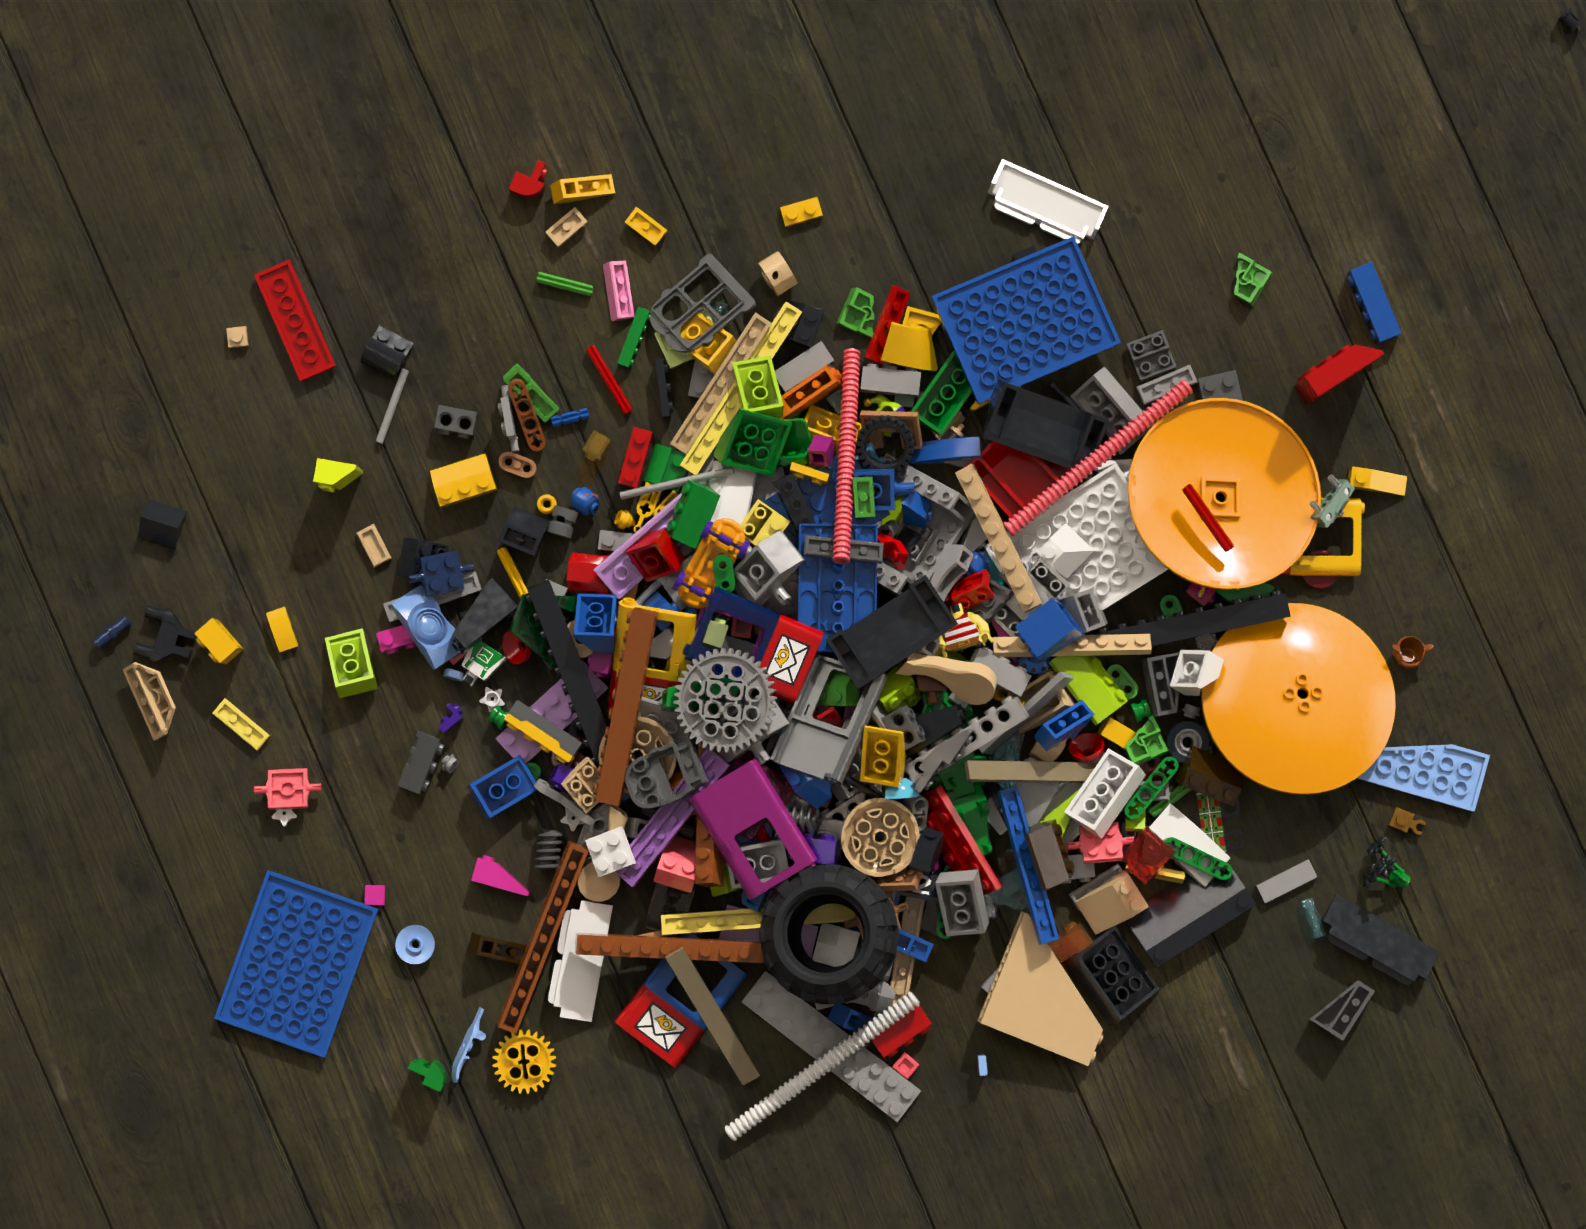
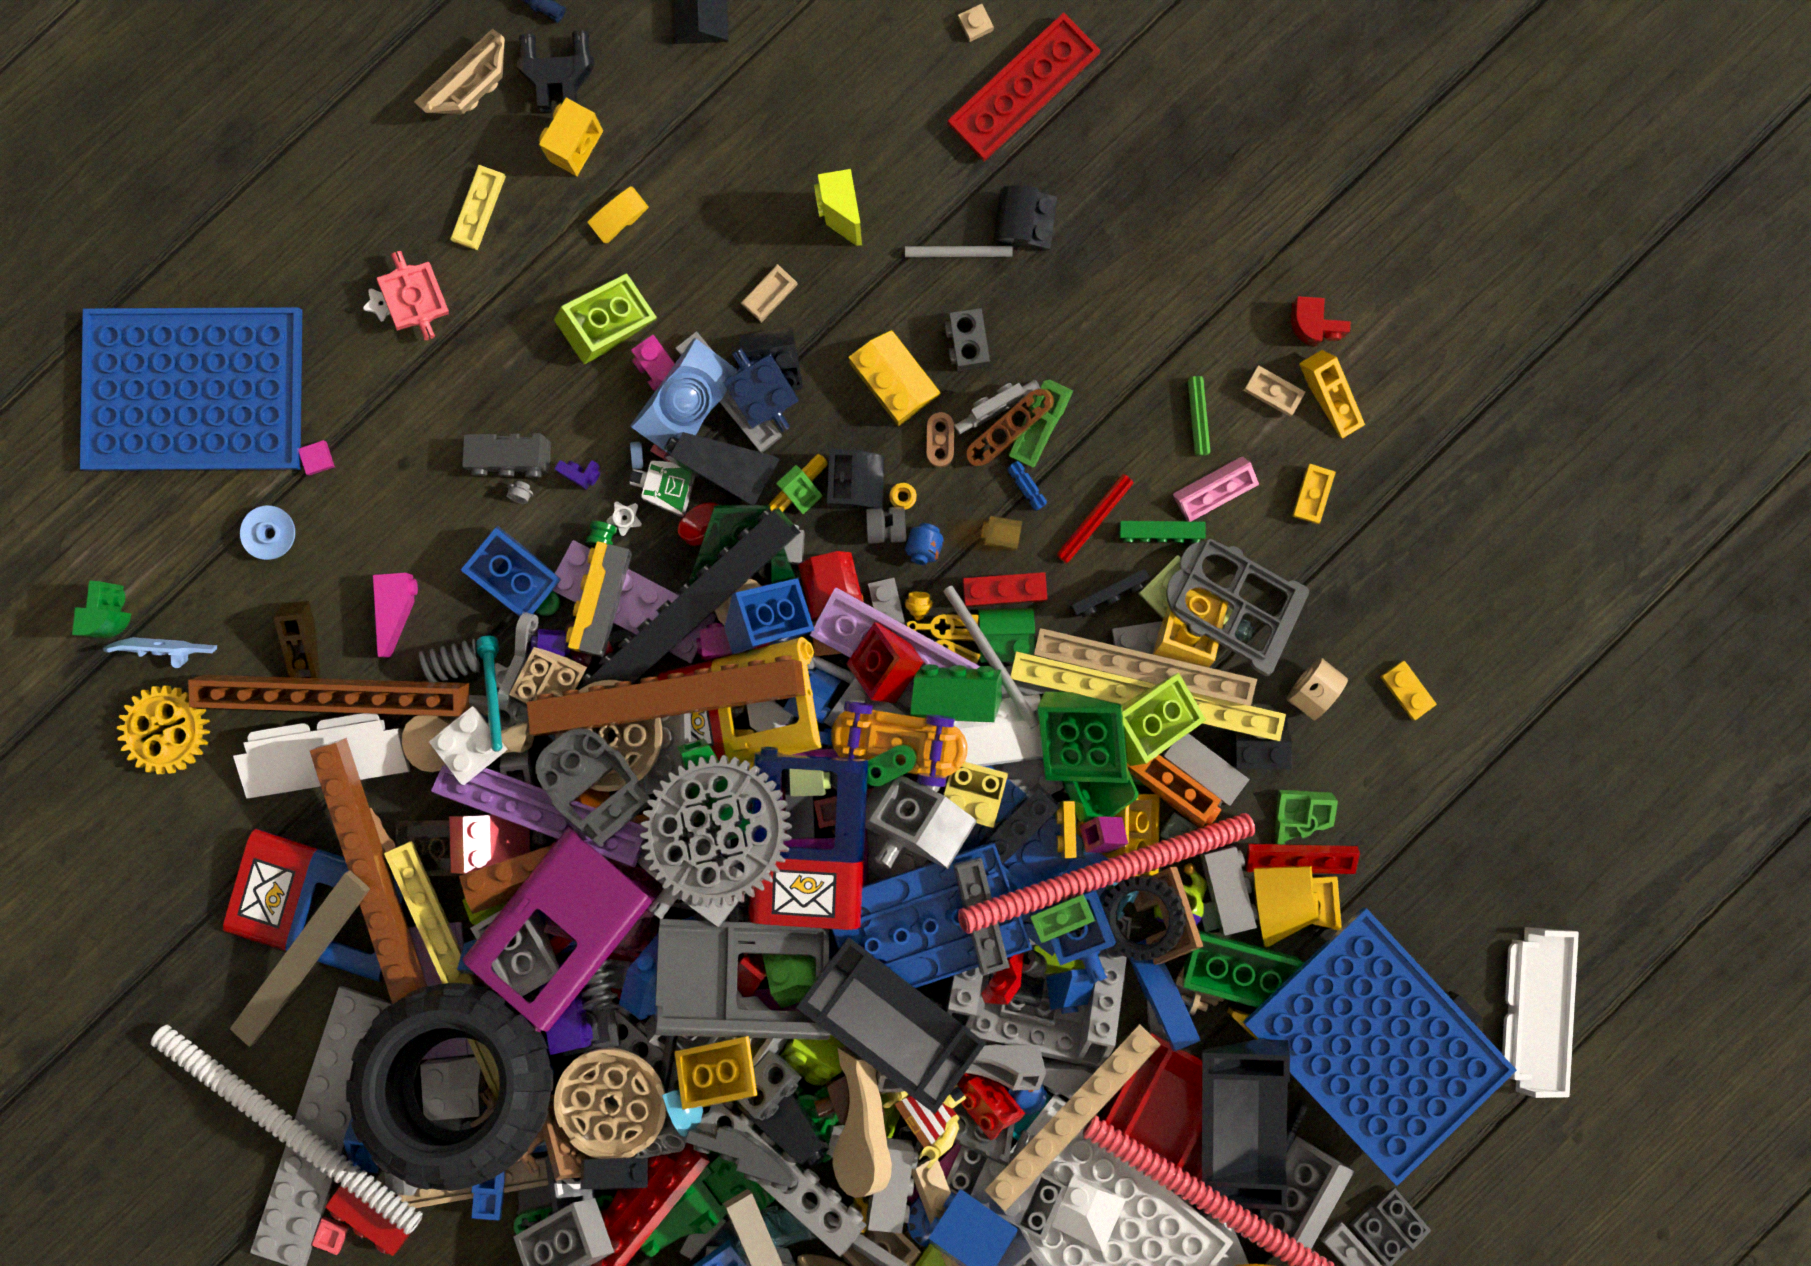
camera: 70 degrees right, 0 degrees up
none -> teal piece [476,636,503,752]
none -> bright green plate [776,465,822,514]

